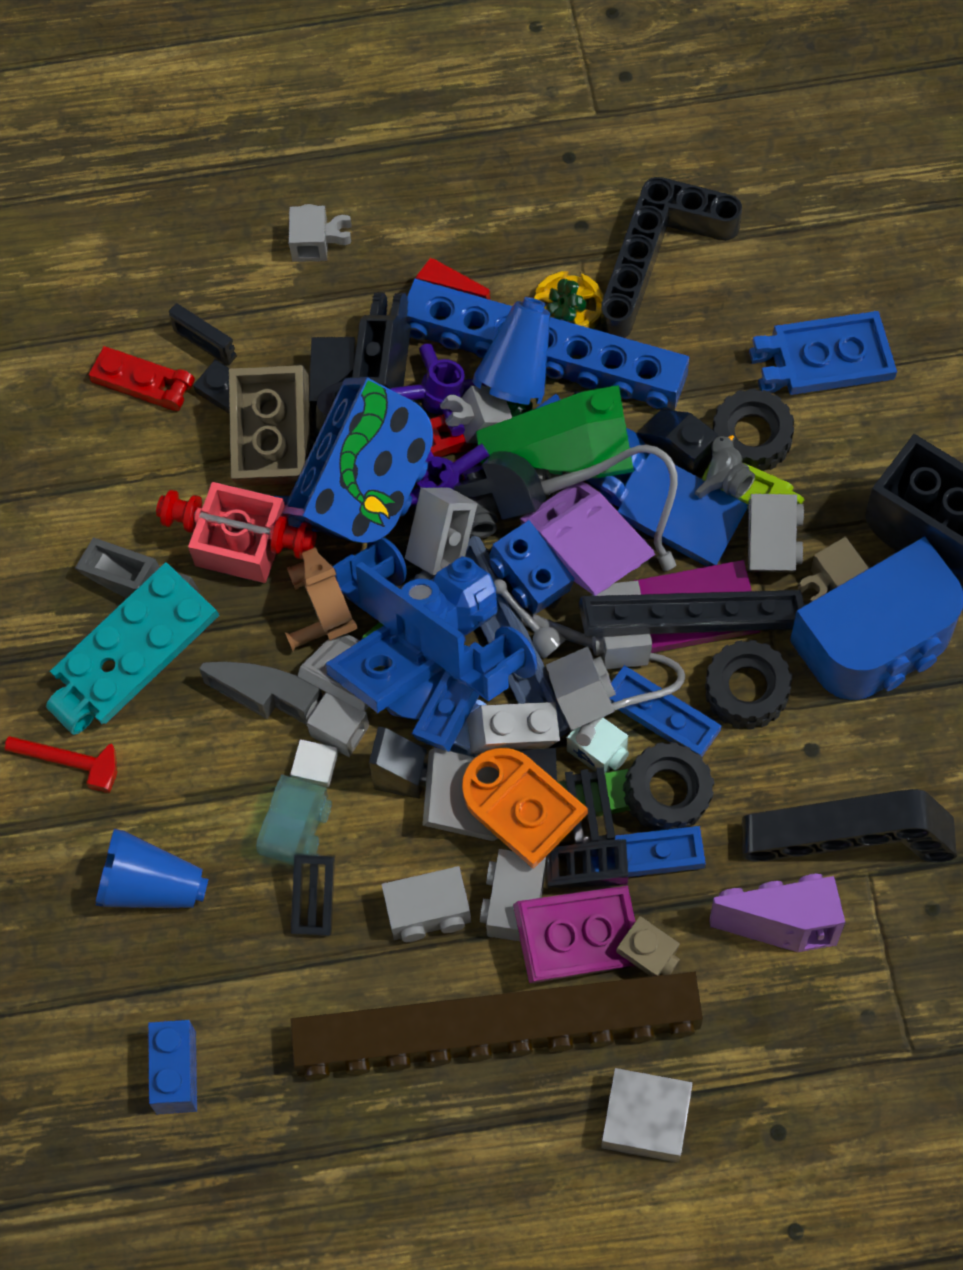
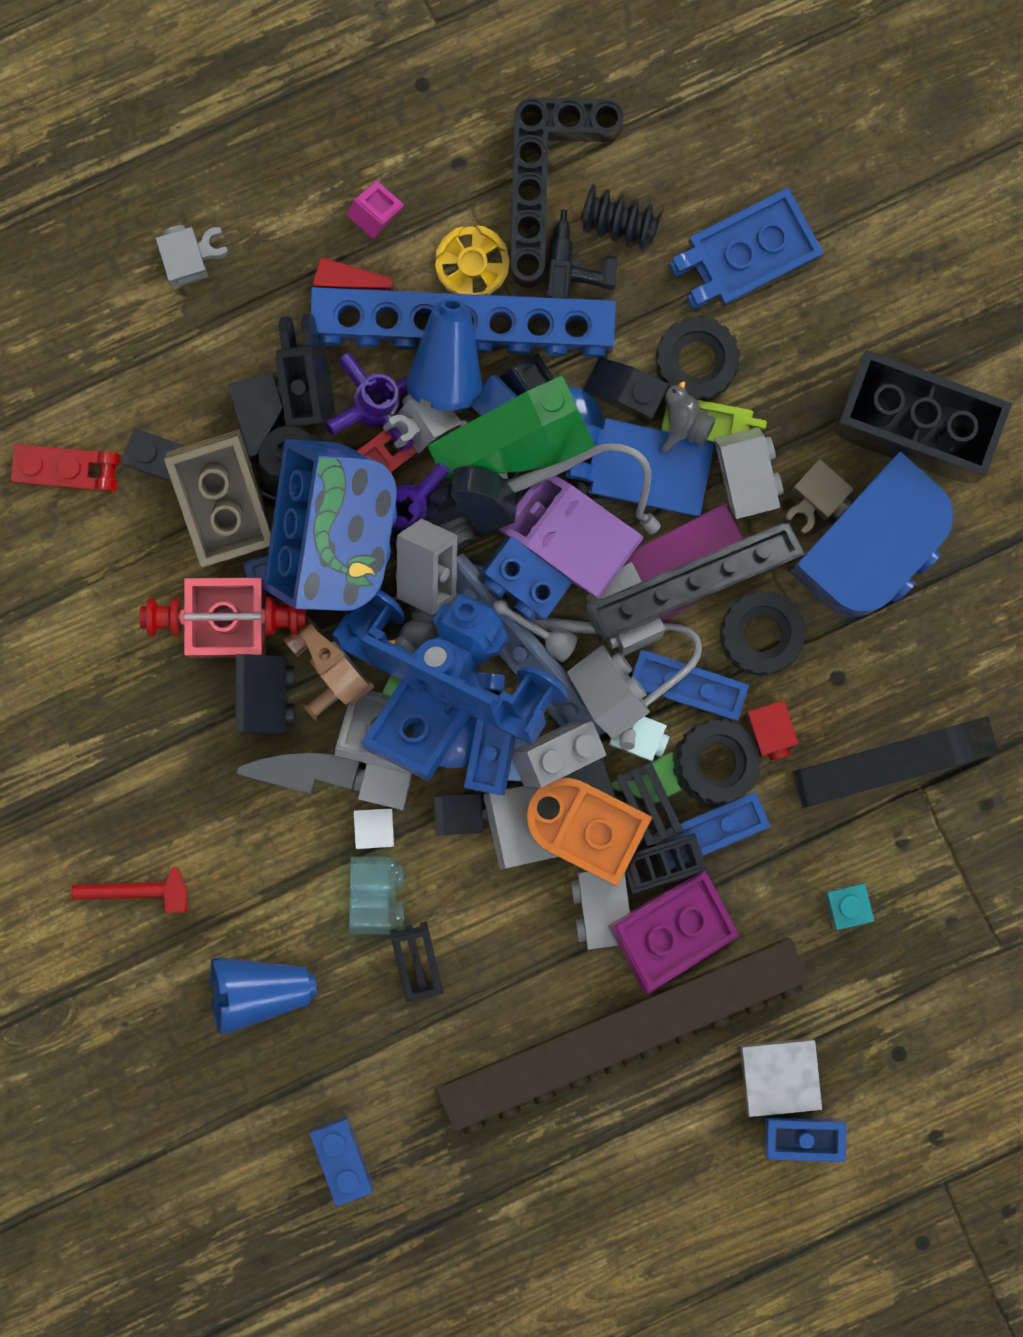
camera: 25 degrees left, 20 degrees up
teal hinge [46,562,220,735] -> none
dark grey slope [75,537,200,598] -> none
black tile [169,303,237,365] -> none
light grey brick [382,866,471,942] -> none
dark green plant [546,279,586,322] -> none
dark tan bracket [616,916,680,977] -> none
medium lavender slope [709,874,845,953] -> none
none -> black slope [236,654,295,735]
none -> dark pink slope [347,180,404,239]
none -> black piece [545,209,617,299]
none -> black piece [580,184,664,252]
none -> red brick [745,701,798,761]
none -> blue brick [763,1116,846,1162]
none -> teal brick [823,883,874,930]

